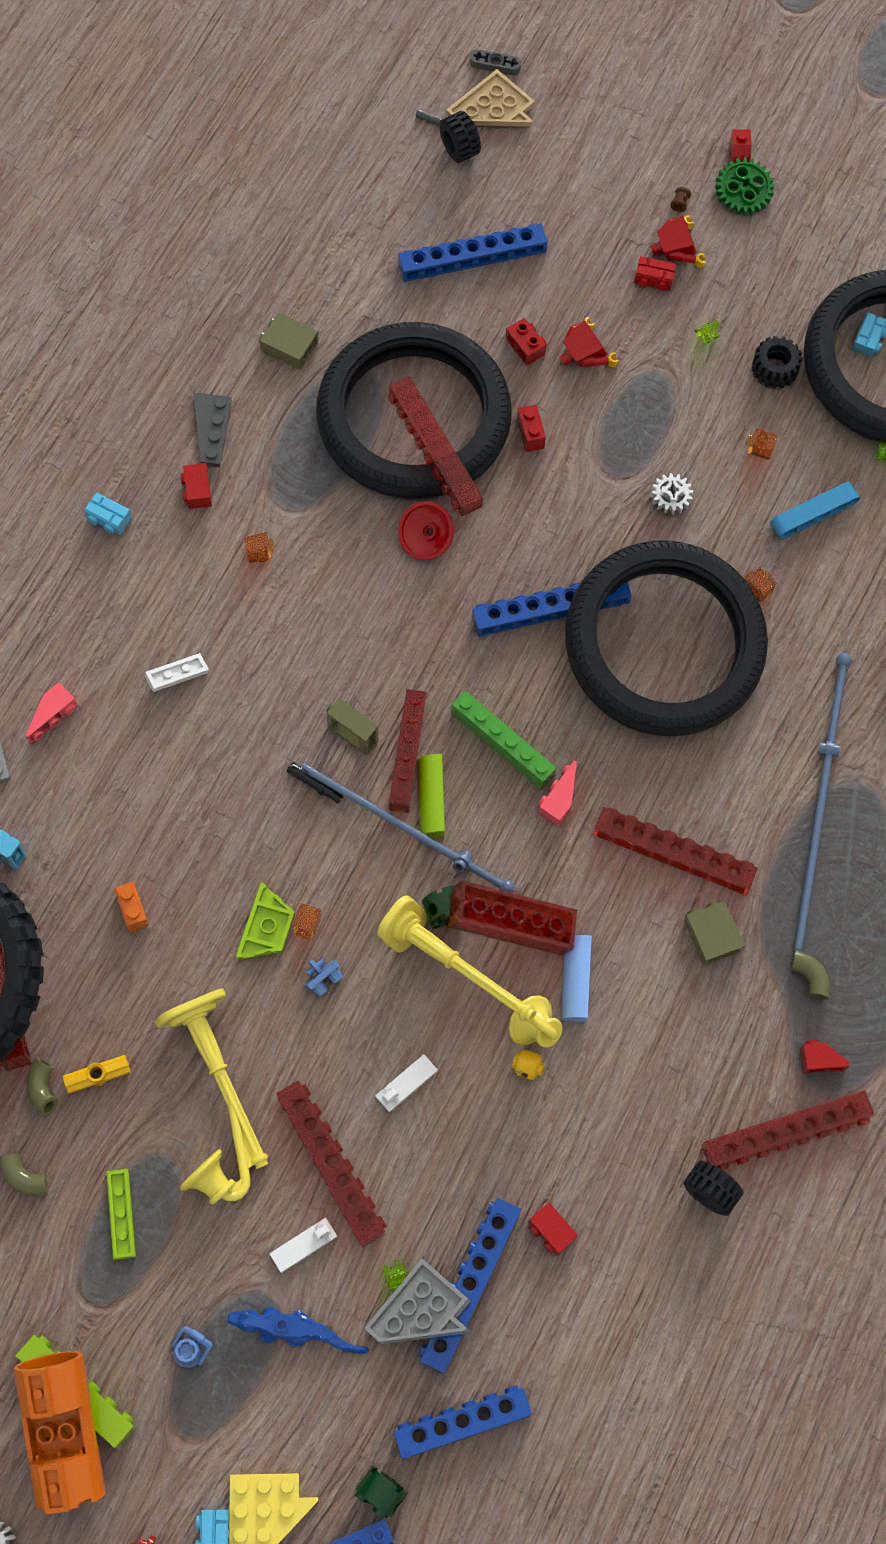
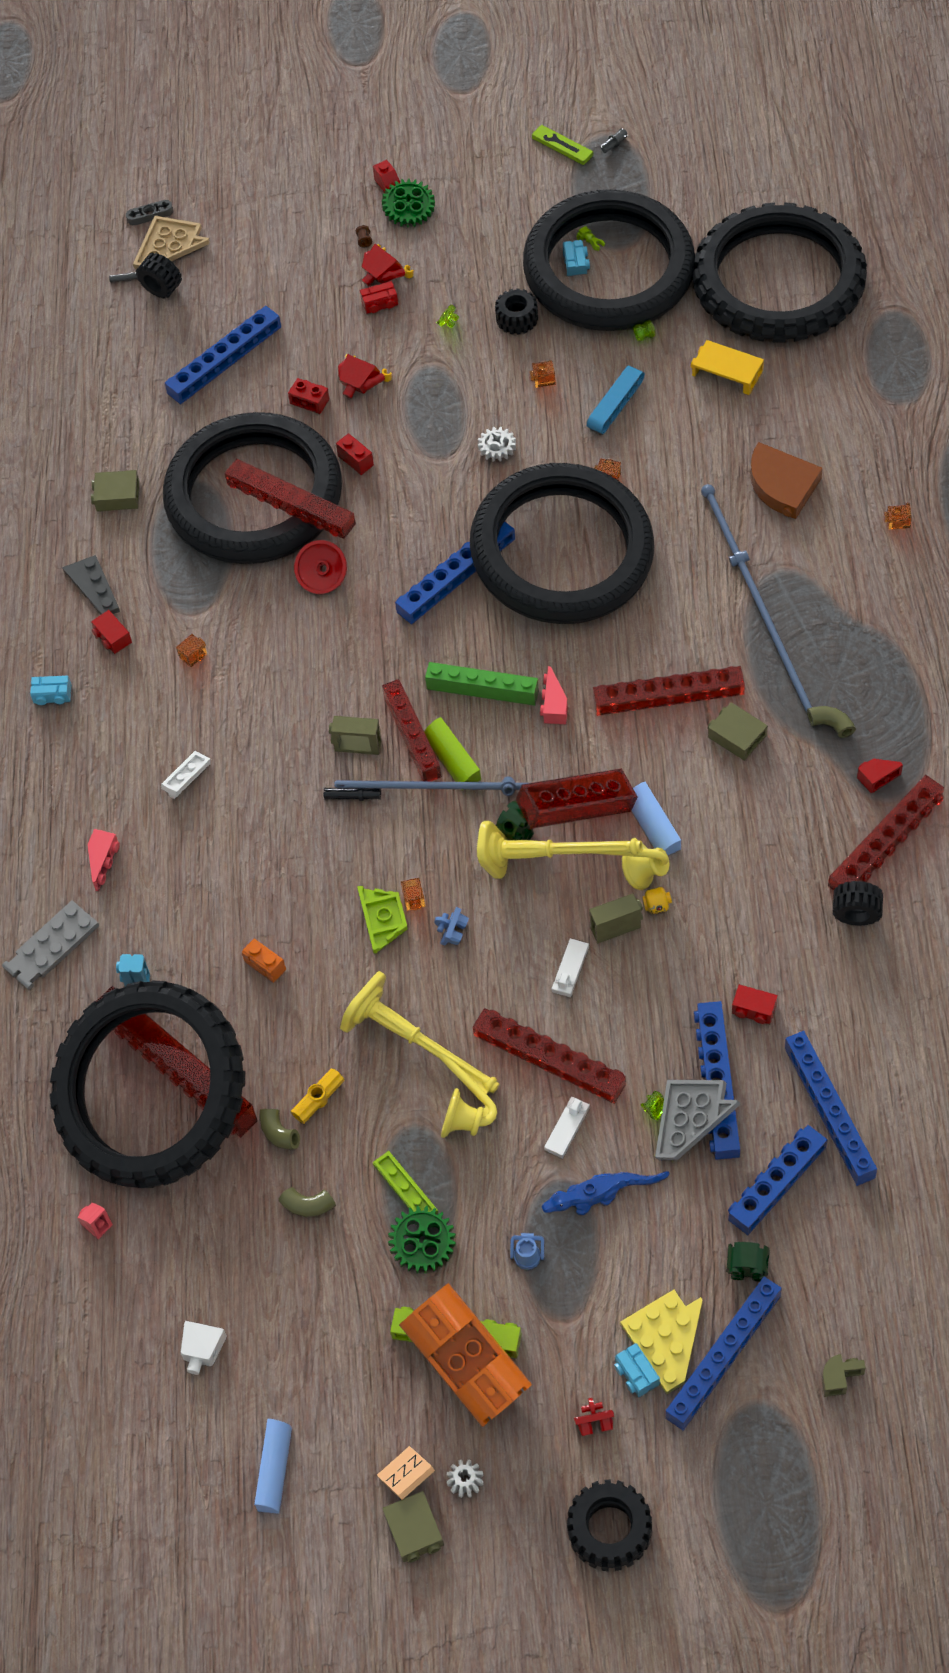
camera: 20 degrees left, 10 degrees down
none -> green gear [388,1205,456,1274]
none -> olive brick [589,893,643,944]
none -> blue brick [785,1031,877,1186]

